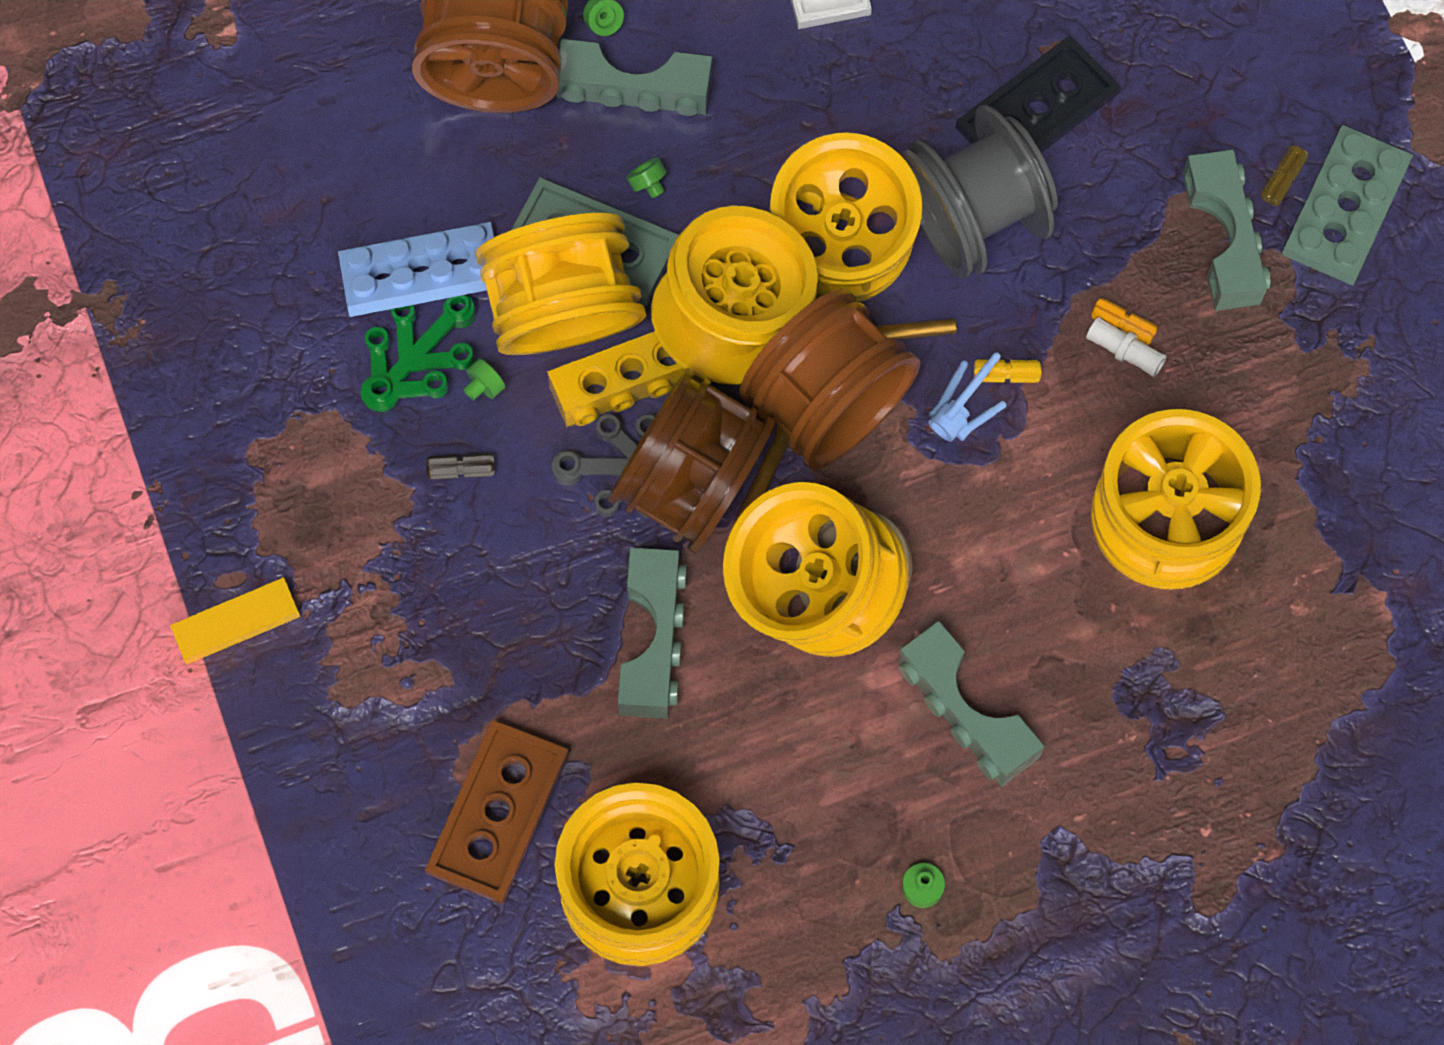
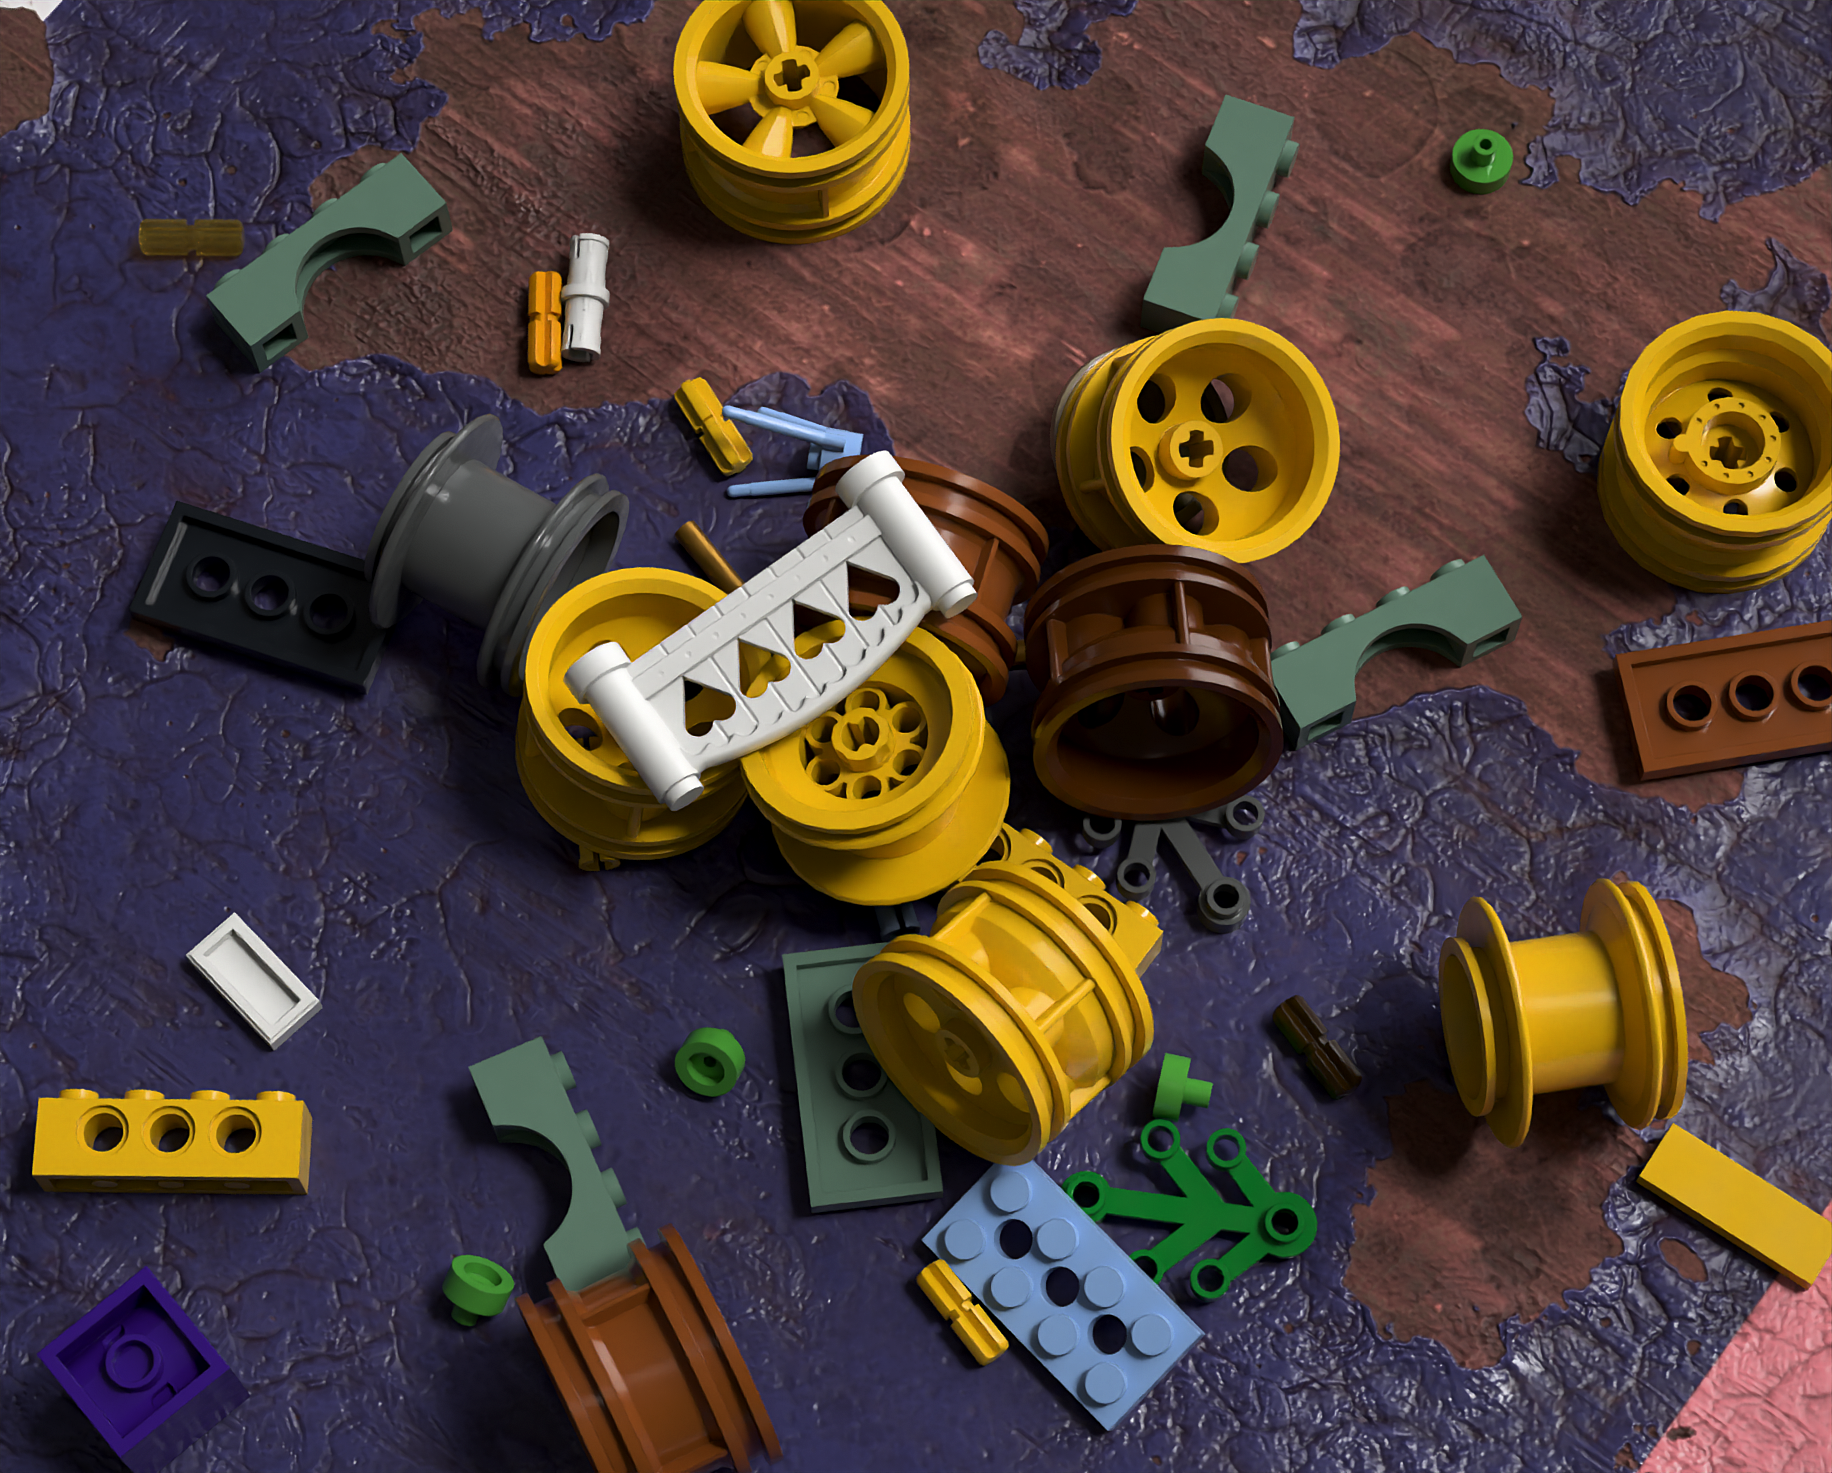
camera: 120 degrees left, 0 degrees up
sand green plate [1281,125,1413,286] -> none
none -> white piece [563,451,978,811]
none -> yellow piece [916,1259,1009,1366]
none -> yellow wheel [1439,878,1688,1149]

